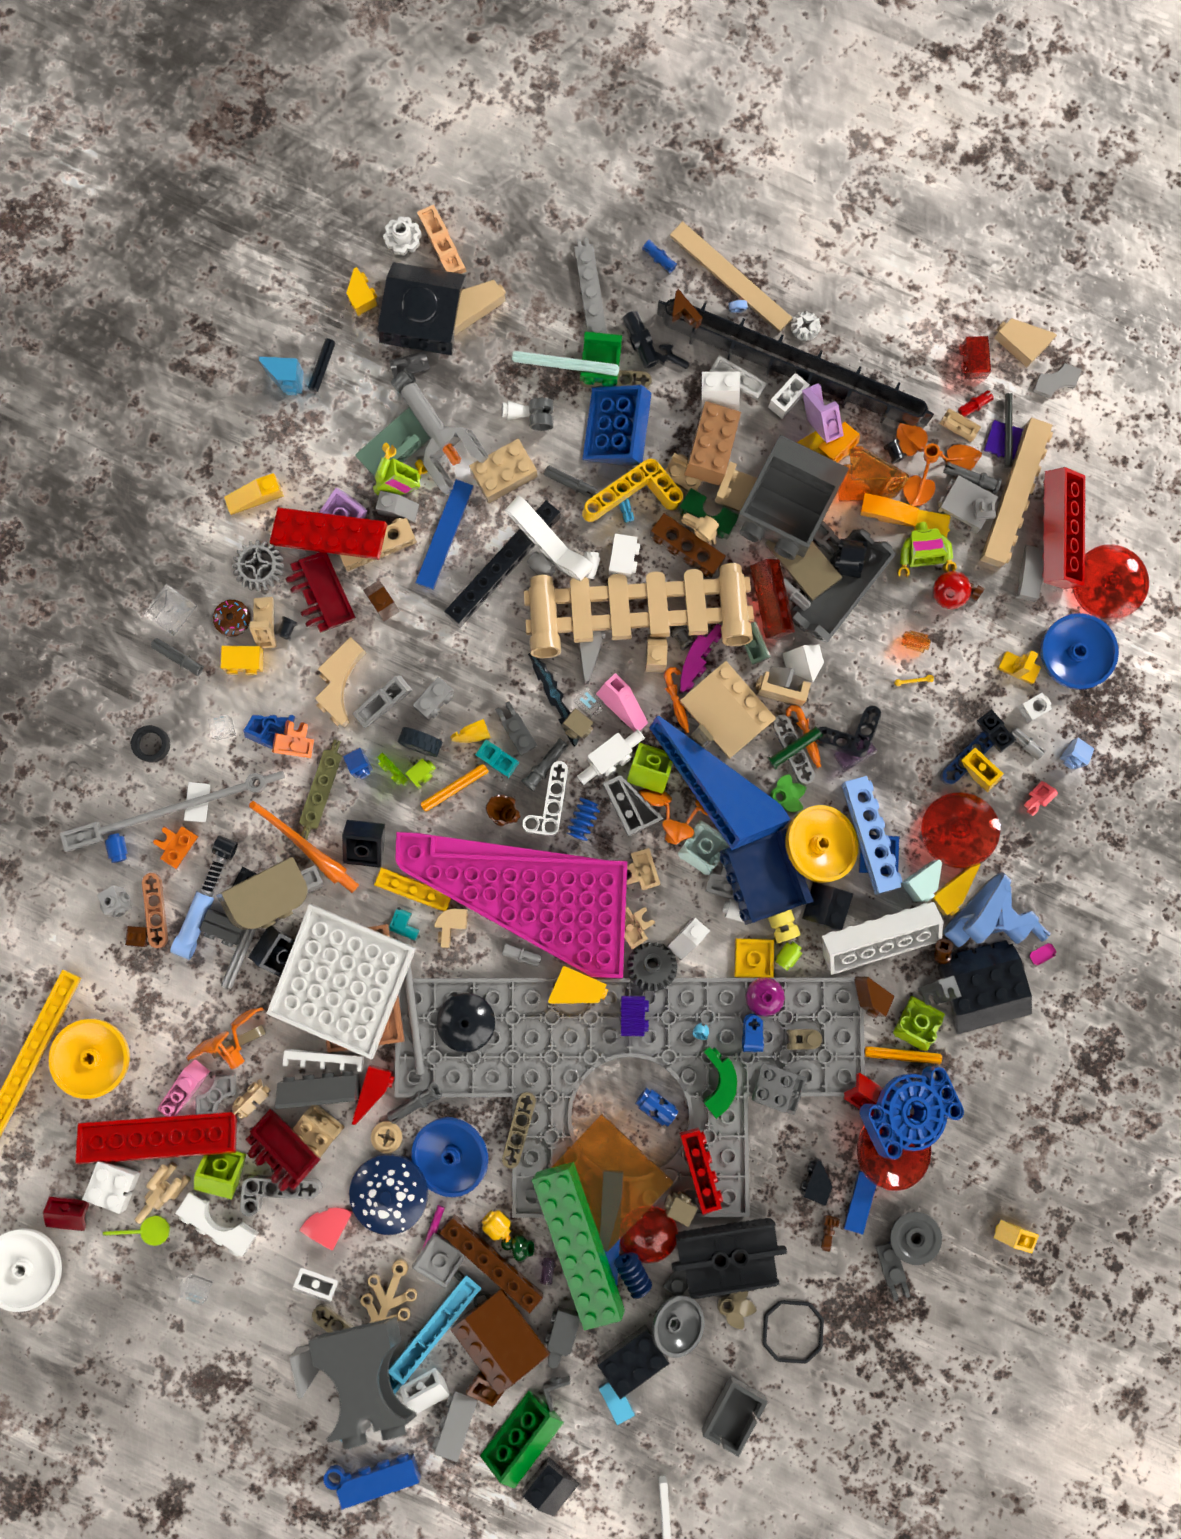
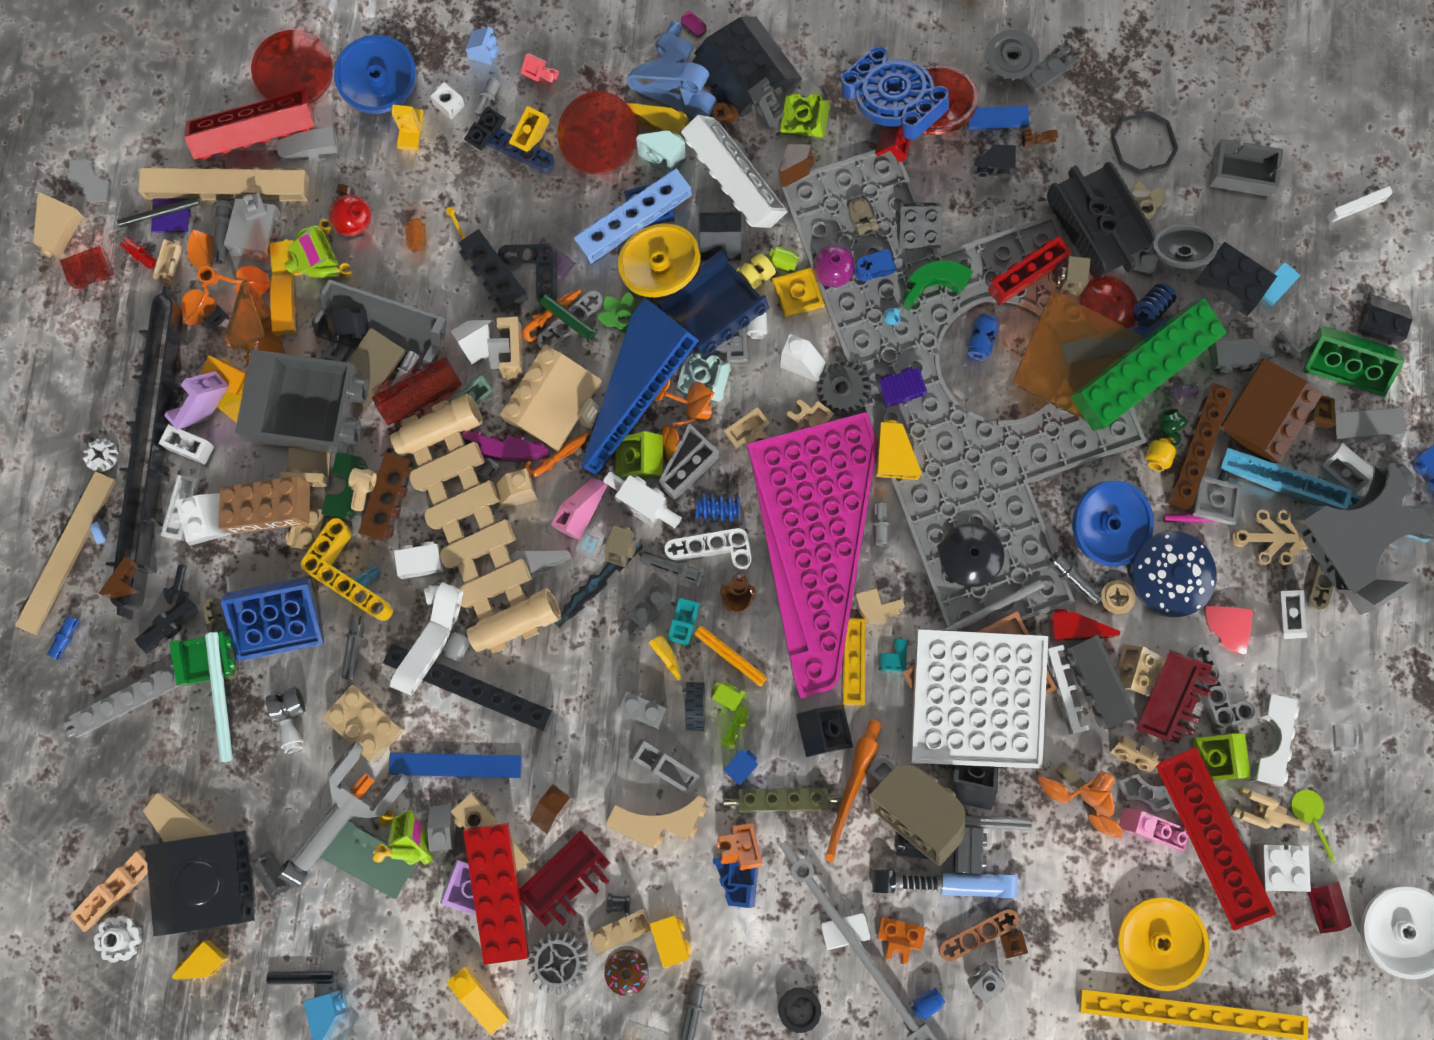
camera: 105 degrees left, 5 degrees down
dark tan beam [502,1091,536,1169] -> none
light orange axle [864,1046,942,1065] -> none
none -> black brick [458,229,529,313]

